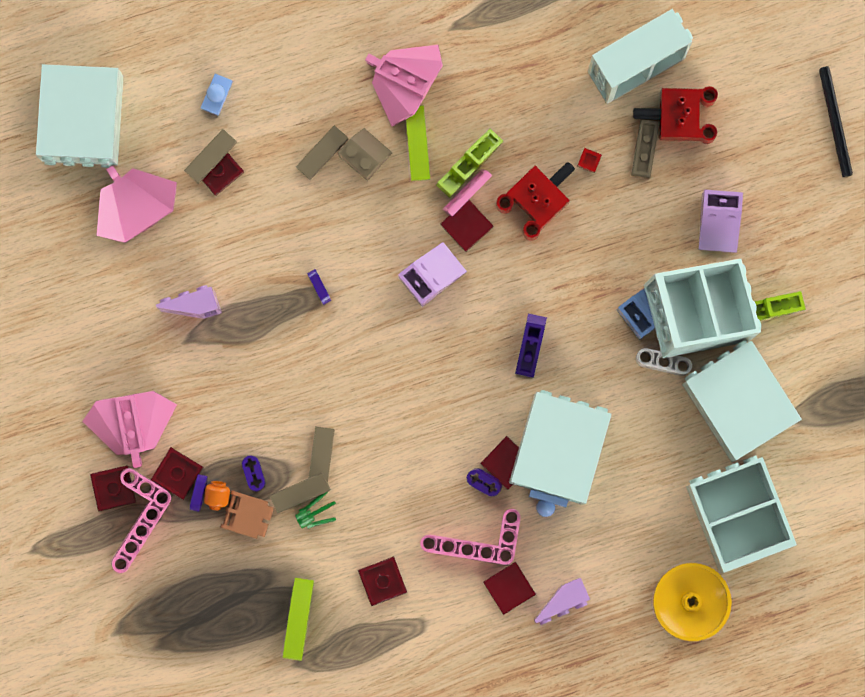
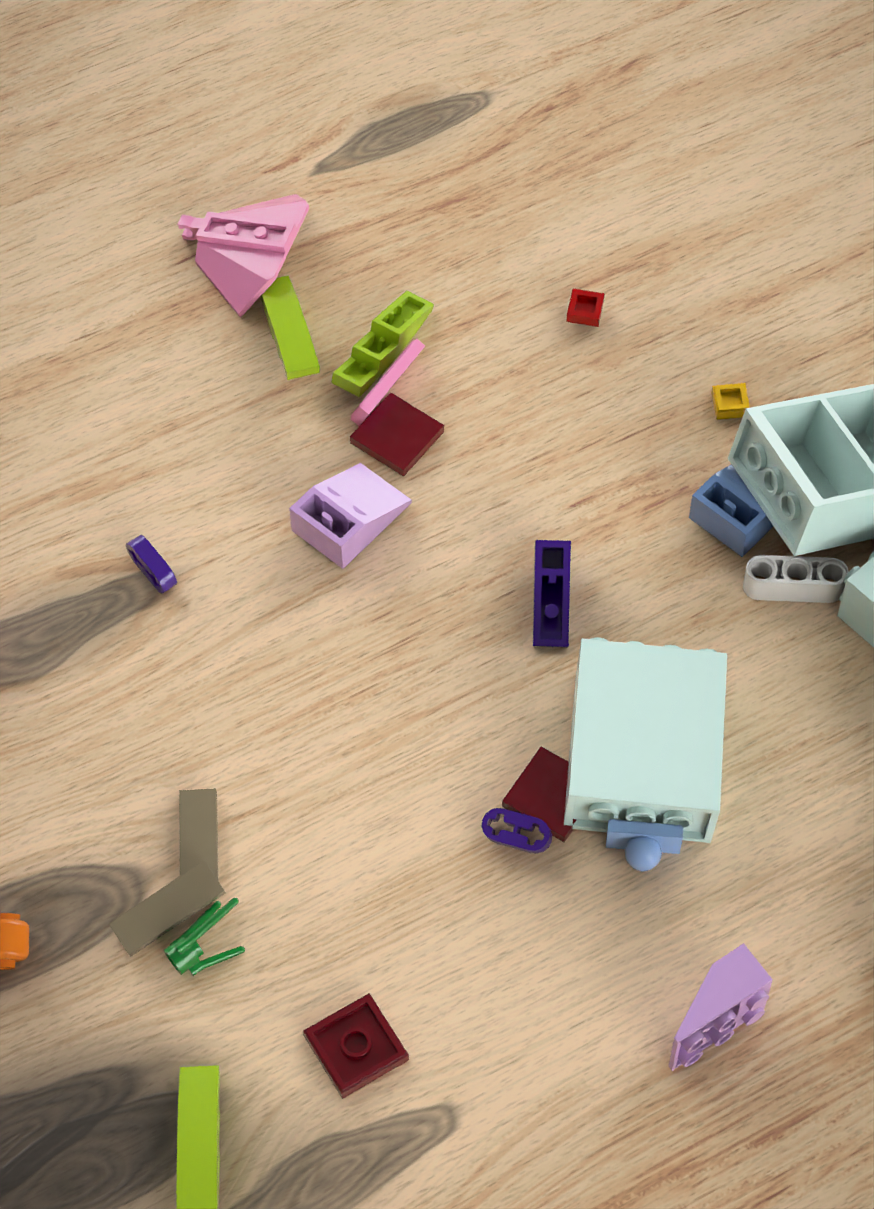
camera: 15 degrees left, 25 degrees down
nougat plate [220,491,274,539] -> none
dark purple beam [242,455,266,491] -> none
dark tan tile [296,125,349,180] -> none
dark tan slope [338,128,392,181] -> none
bright pink beam [420,509,520,565] -> none
dark red tile [483,562,536,615] -> none
red piece [496,162,575,241] -> none
light aqua container [588,9,693,104] -> none
dark tan tile [631,119,659,178] -> none
red piece [633,86,718,144] -> none
lavender slope [698,190,743,253] -> none
none -> yellow tile [711,383,750,420]

